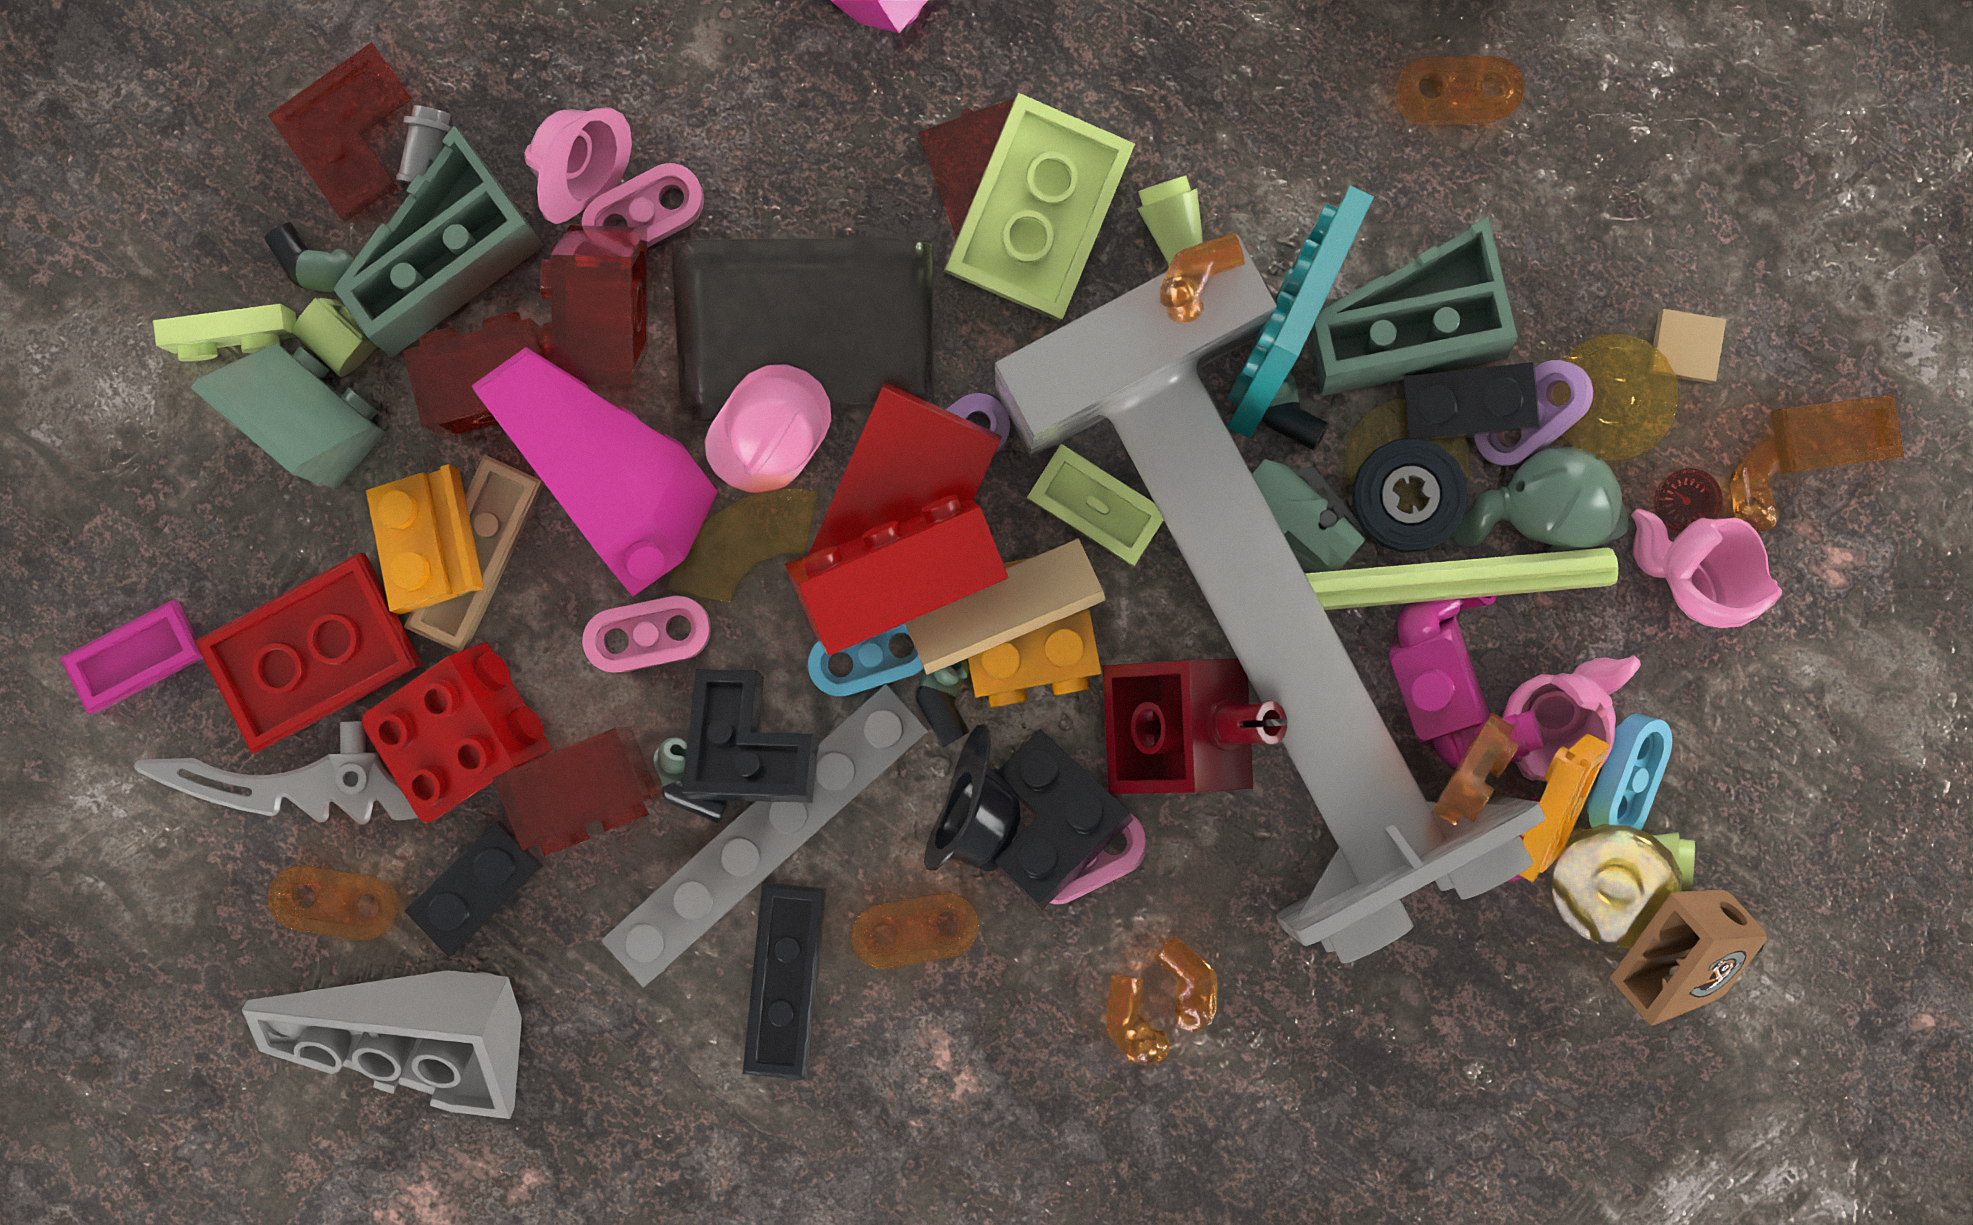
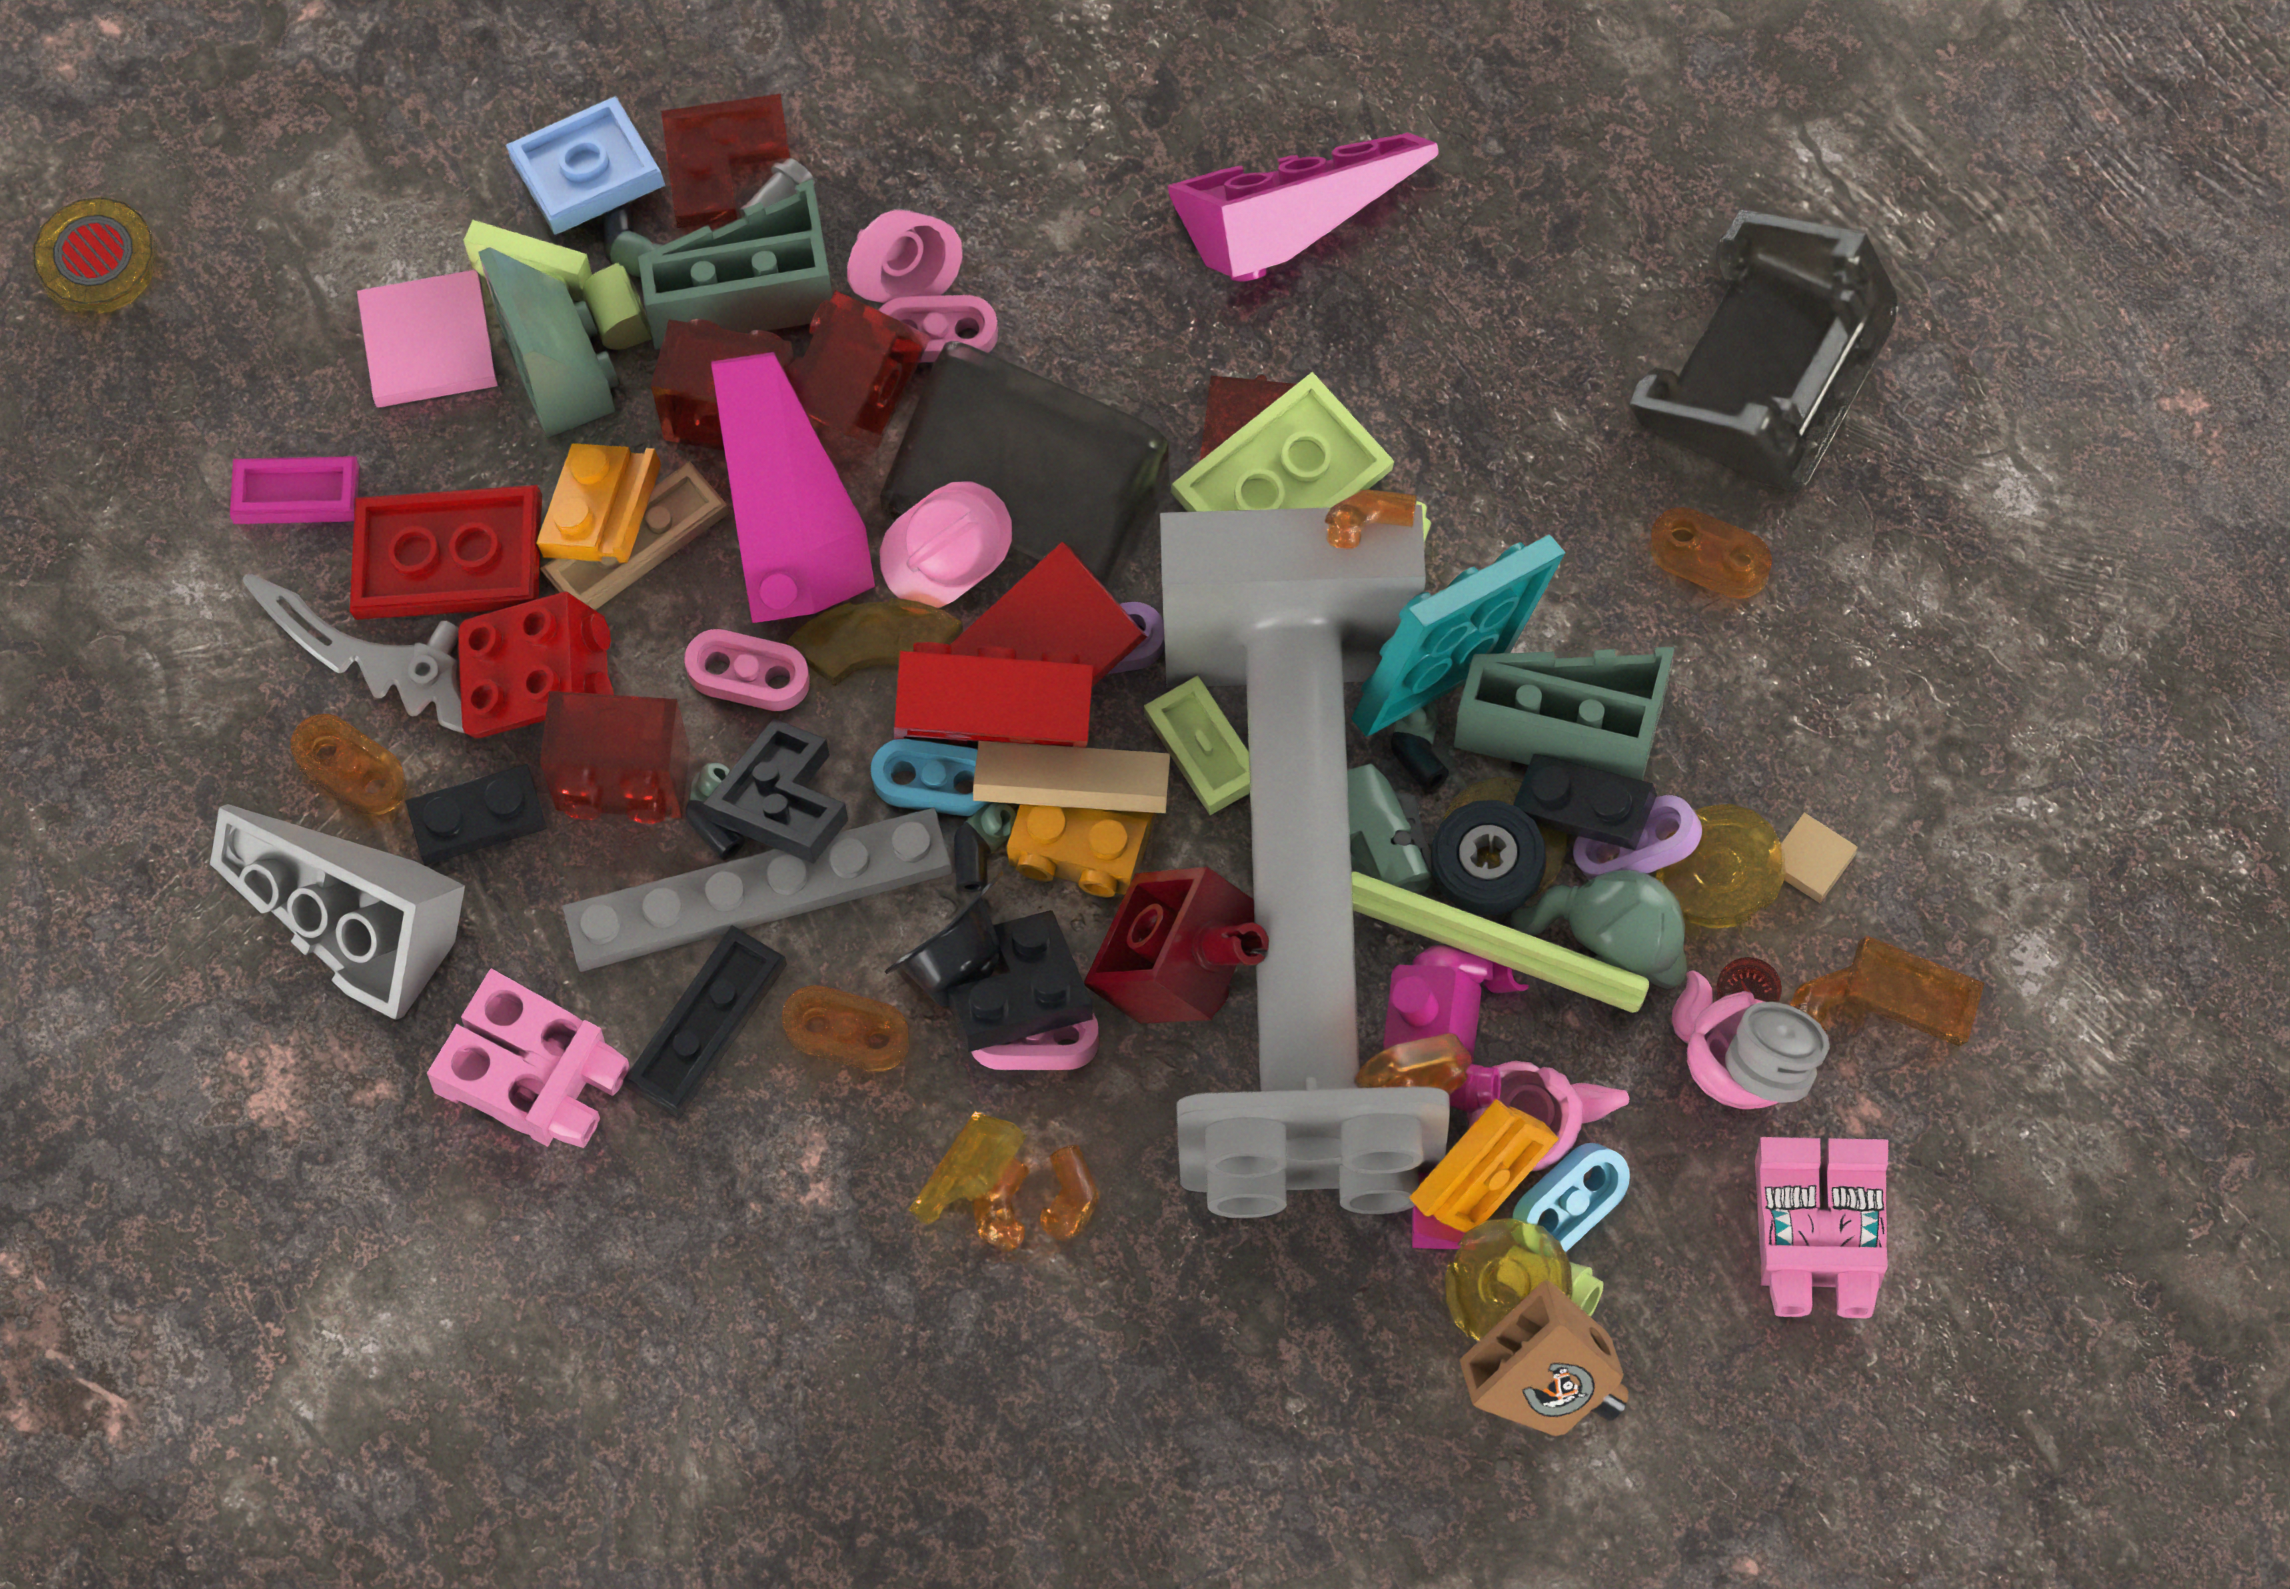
camera: 25 degrees right, 20 degrees down
none -> bright pink tile [357,270,498,408]
none -> bright pink hips [427,968,630,1148]
none -> light blue tile [506,96,665,235]
none -> clear yellow tile [908,1112,1027,1224]
none -> light grey wheel [1725,1002,1830,1103]
none -> bright pink hips [1755,1137,1888,1318]

